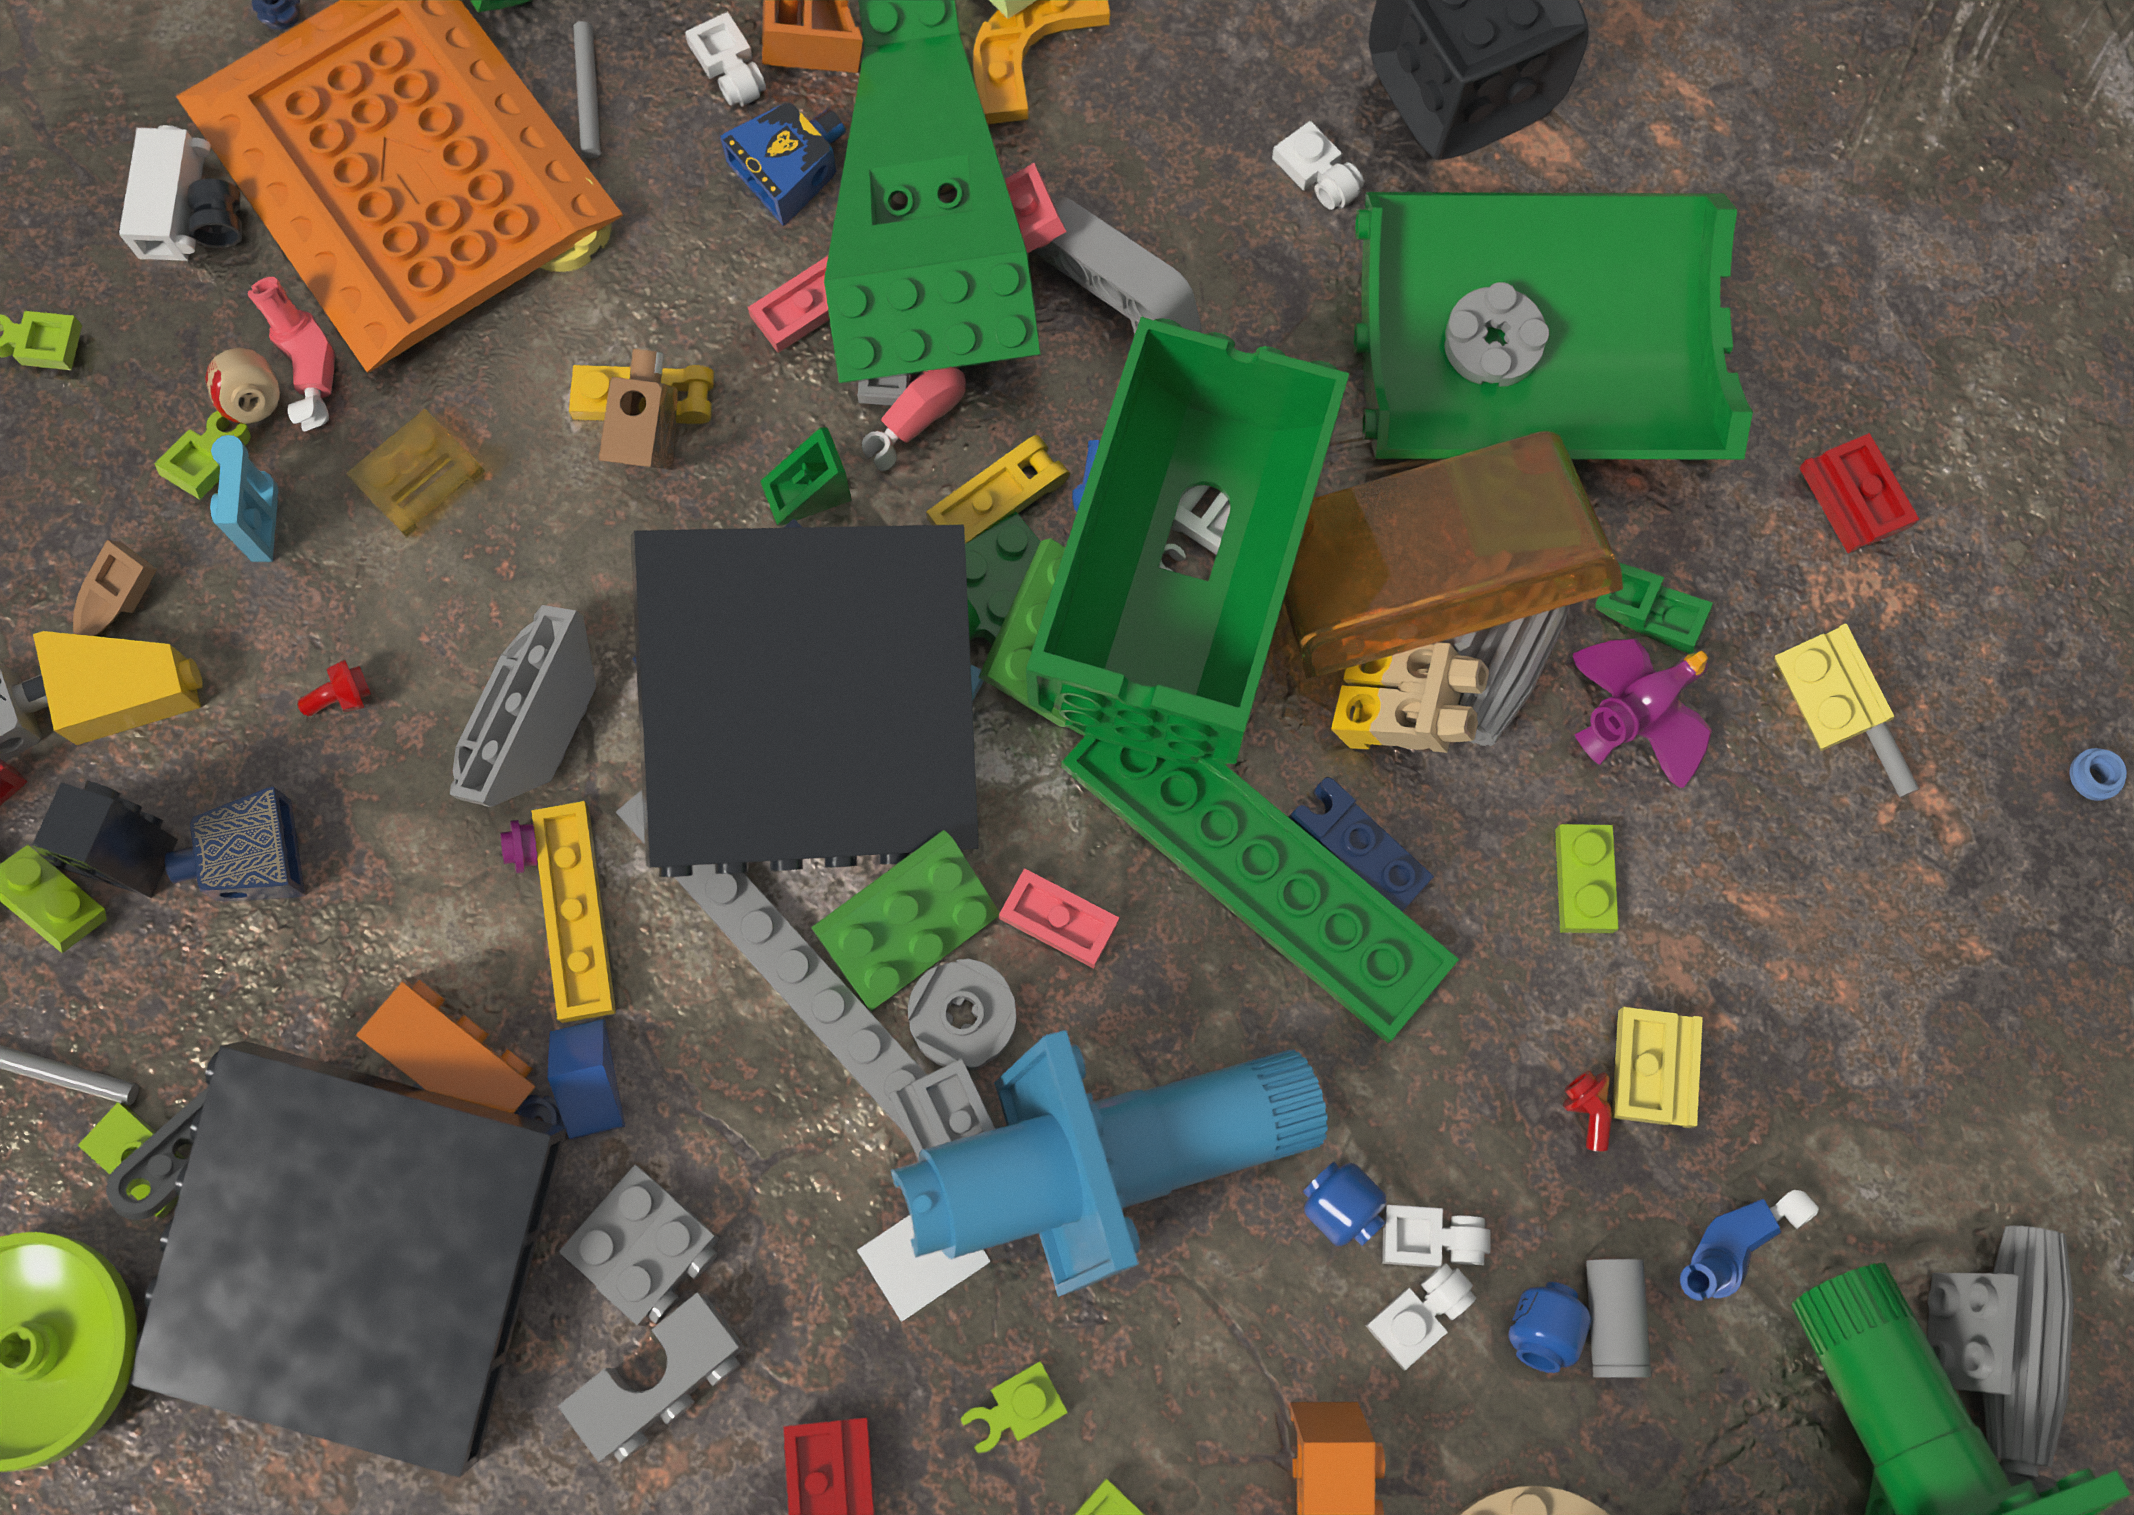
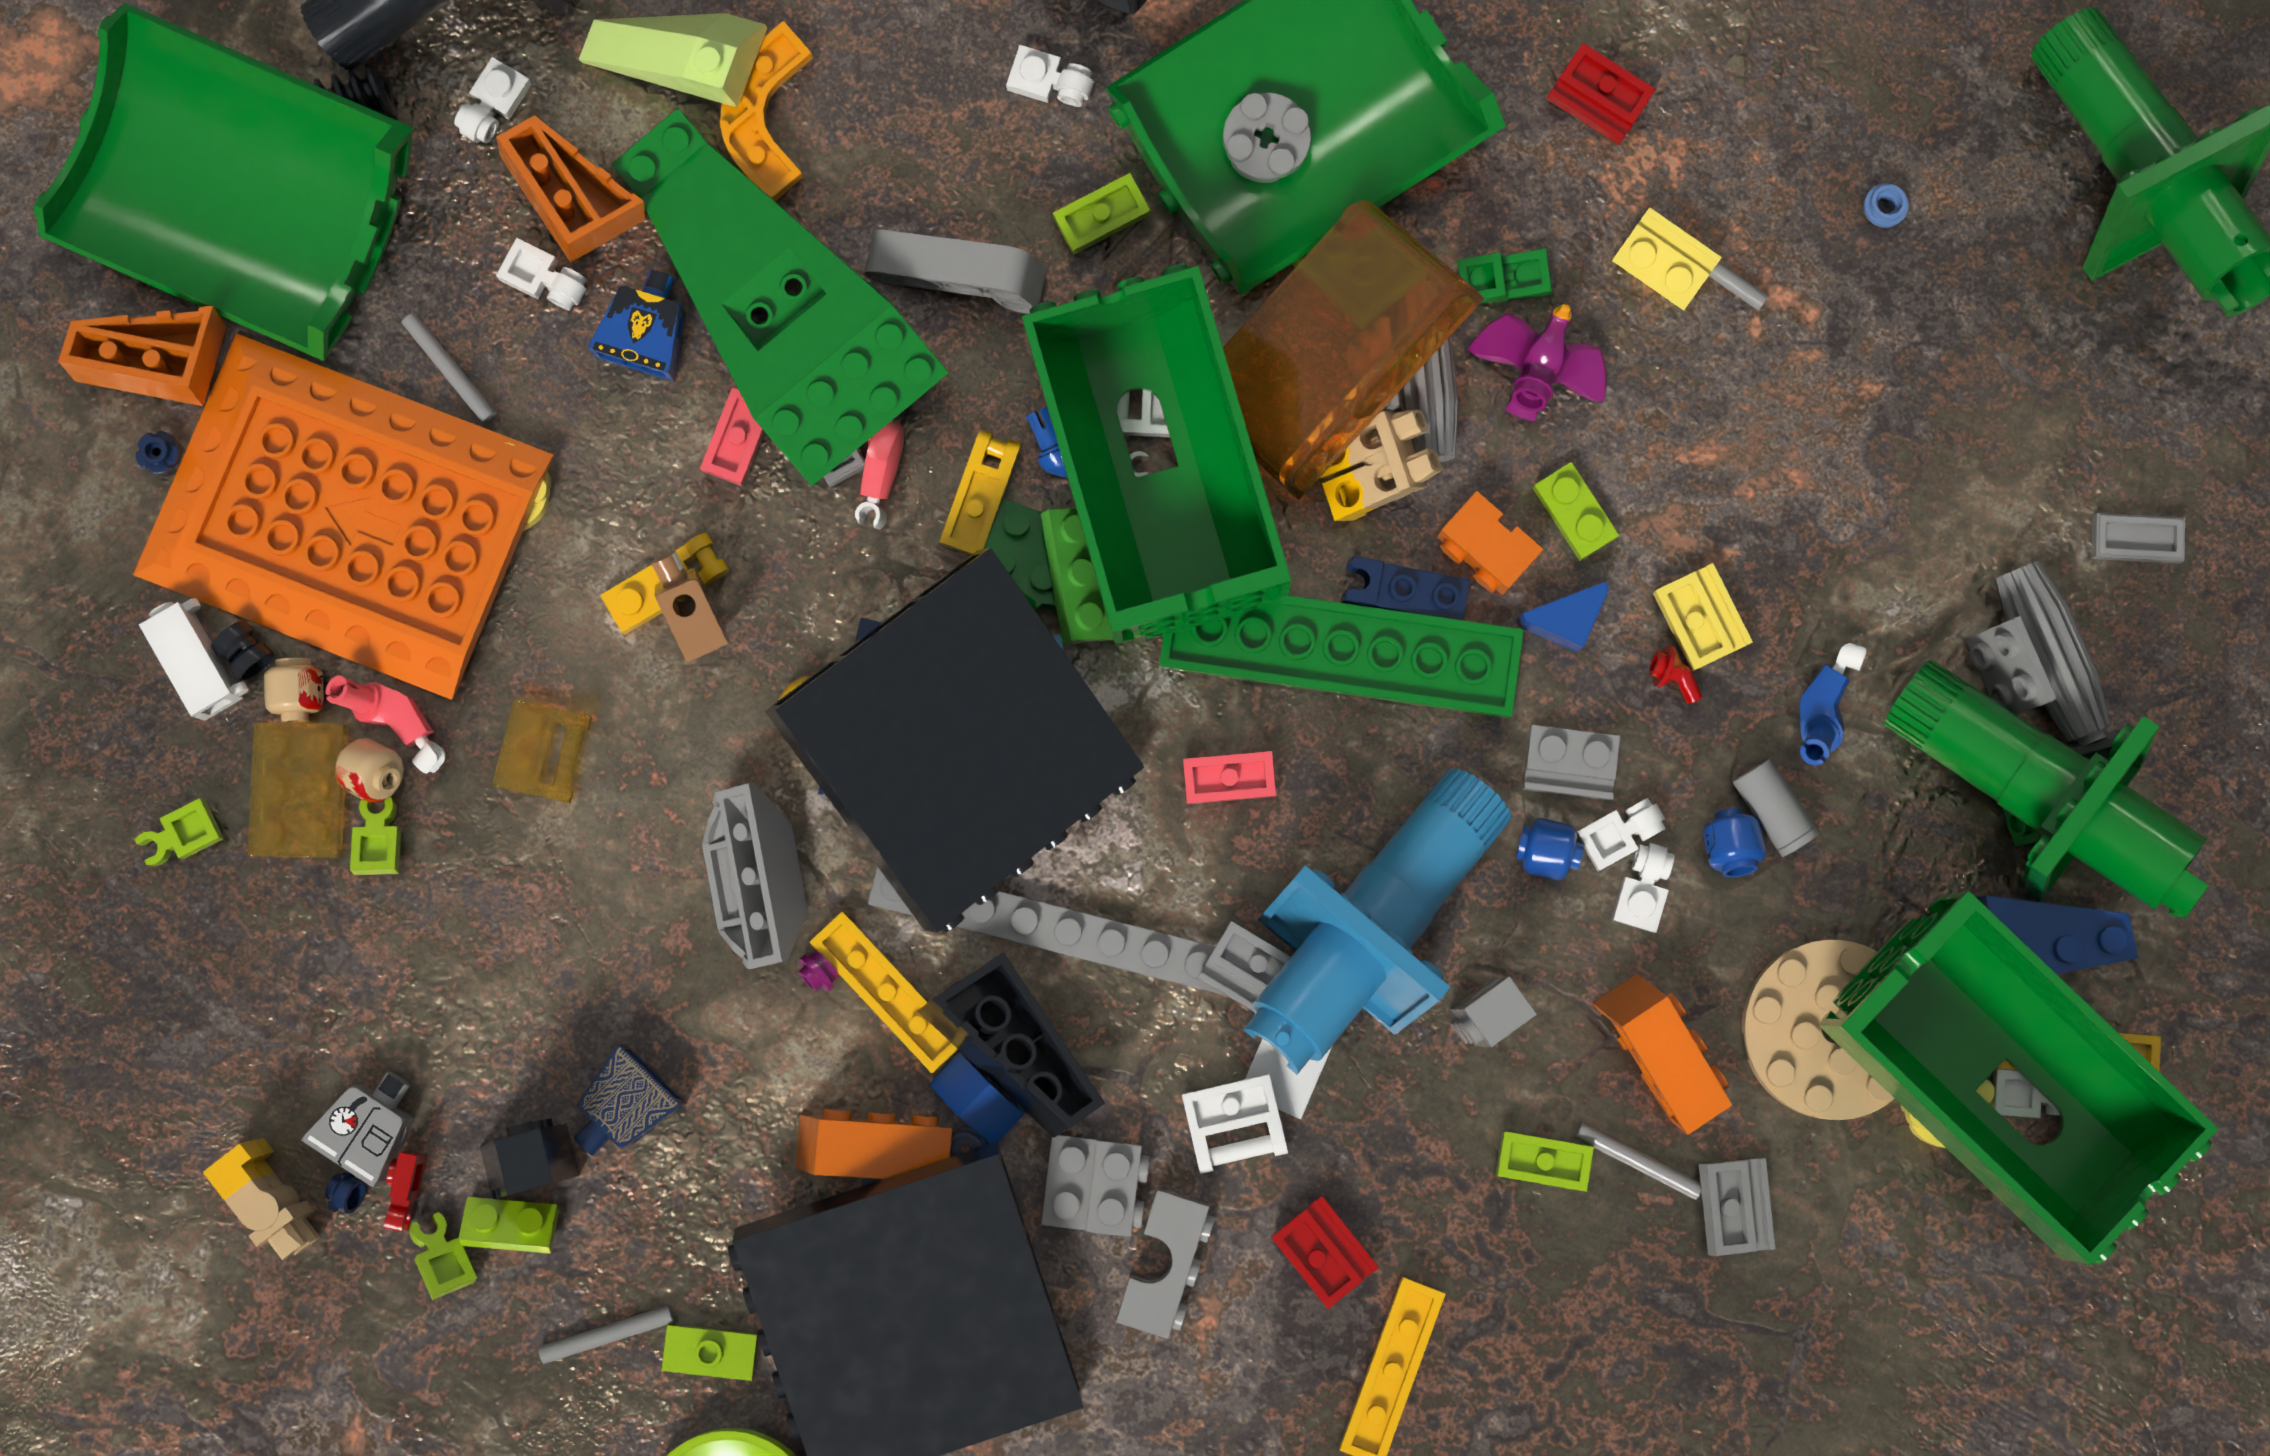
camera: 30 degrees left, 10 degrees up
yellow slope [33,631,203,745] -> none
medium nougat plate [73,540,157,636] -> none
dark grey plate [106,1086,209,1220] -> none
medium azure plate [210,435,279,562] -> none
red plate [298,660,371,716] -> none
green slope [760,427,852,525] -> none
bright green plate [811,830,1000,1011] -> none
light grey plate [908,959,1017,1070] -> none
lime plate [960,1361,1068,1453] -> none
coral plate [1005,163,1067,253] -> none
none -> clear yellow plate [248,723,348,858]
none -> tan head [264,658,324,723]
none -> black wedge [918,952,1105,1138]
none -> lime plate [1053,173,1151,255]
none -> white plate [1182,1074,1288,1174]
none -> orange brick [1437,491,1544,595]
none -> light grey arch [1450,976,1537,1047]
none -> blue slope [1517,582,1609,653]
none -> light grey plate [1522,725,1620,801]

